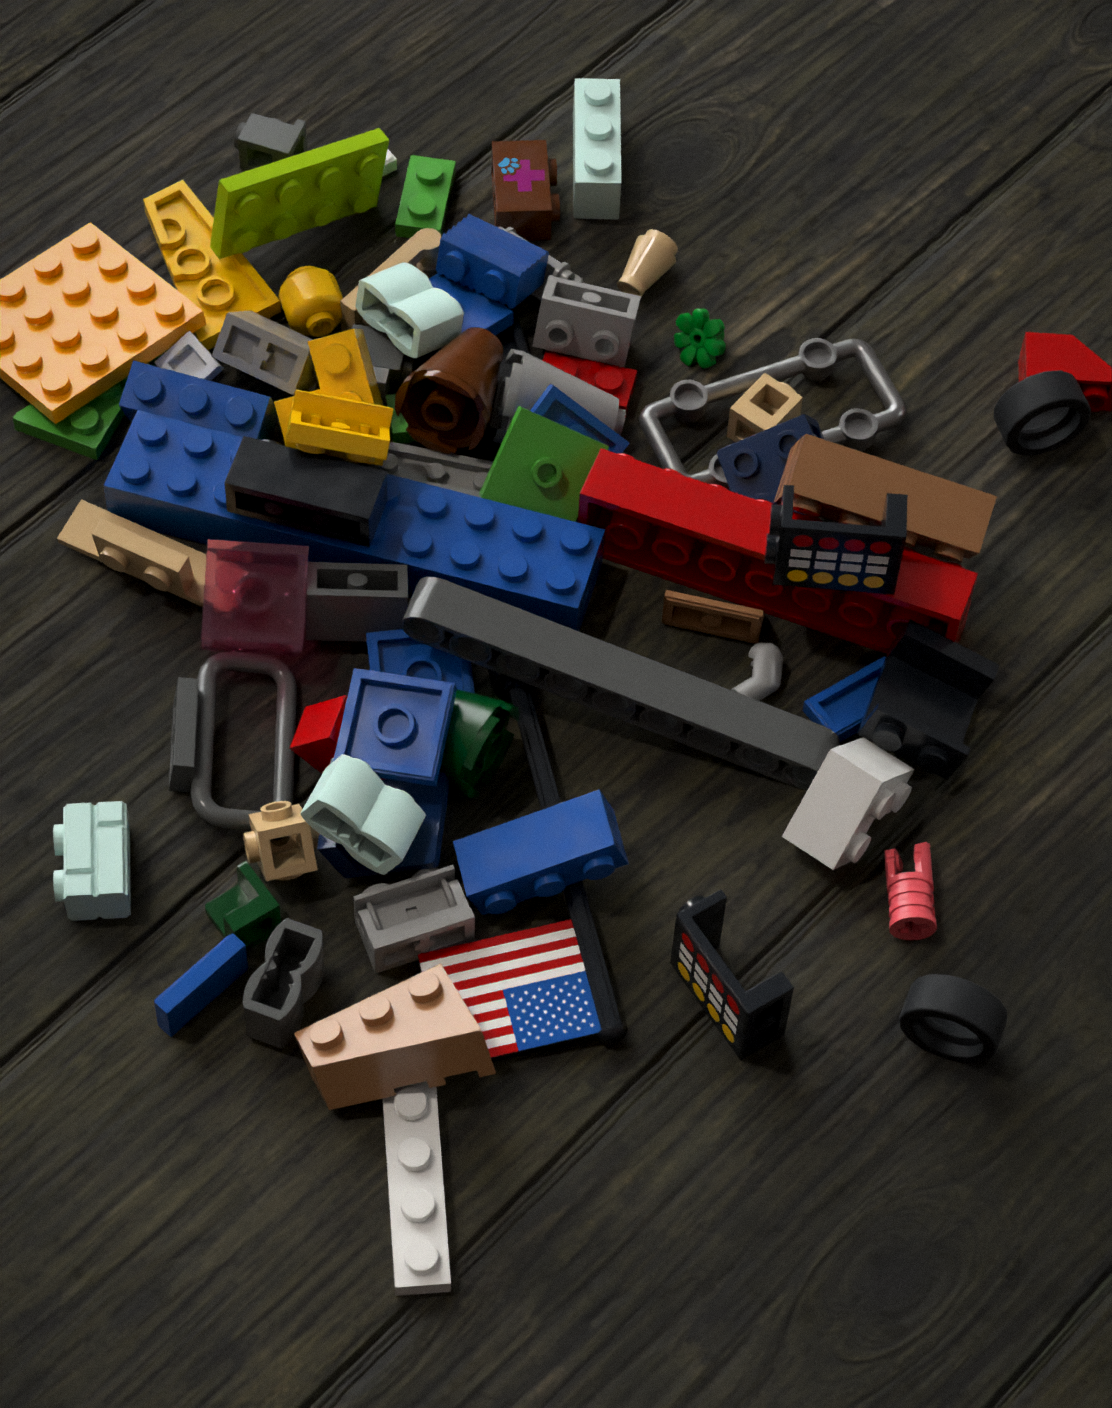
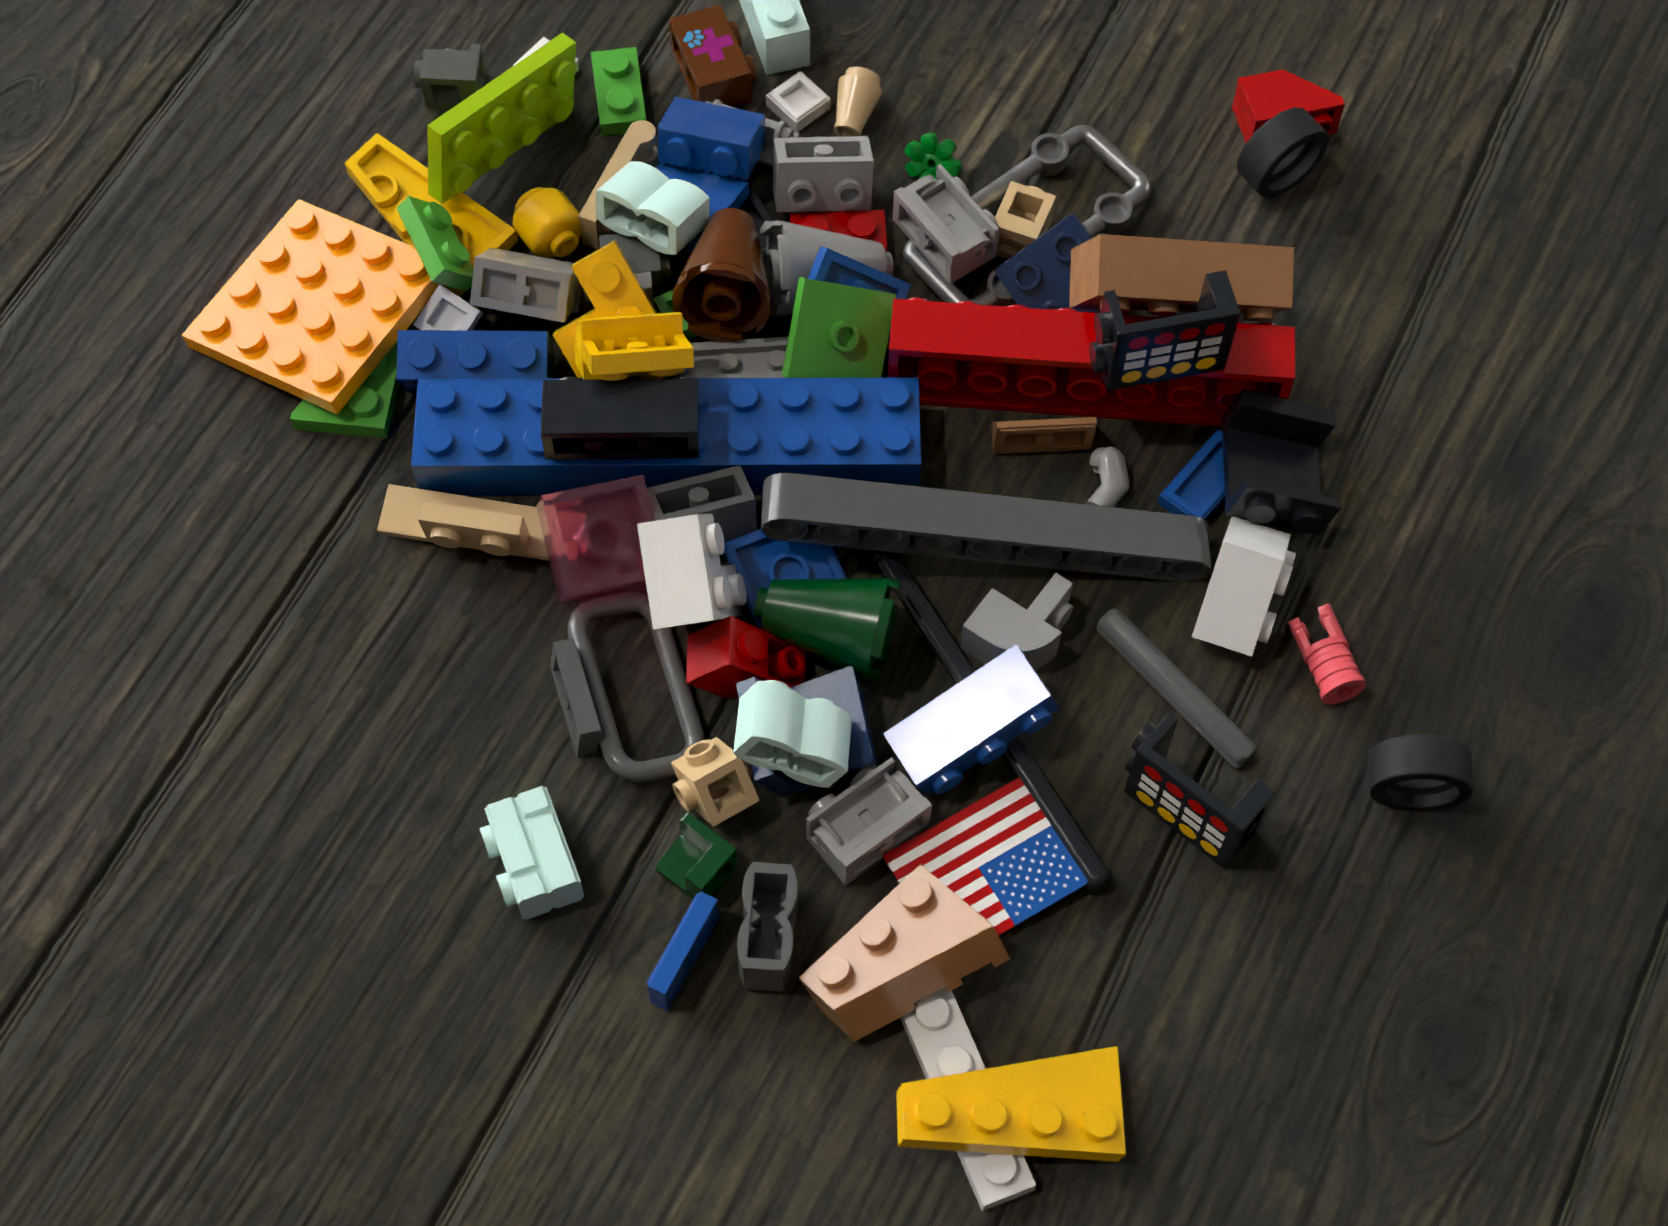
camera: 15 degrees left, 5 degrees up
blue plate [333,668,457,787] -> none
none -> bright green plate [396,196,474,291]
none -> white brick [637,514,747,629]
none -> white tile [766,71,831,132]
none -> light grey hinge [893,164,999,284]
none -> yellow wing [896,1046,1126,1162]
none -> light grey brick [960,573,1074,670]
none -> dark grey axle [1096,608,1257,768]

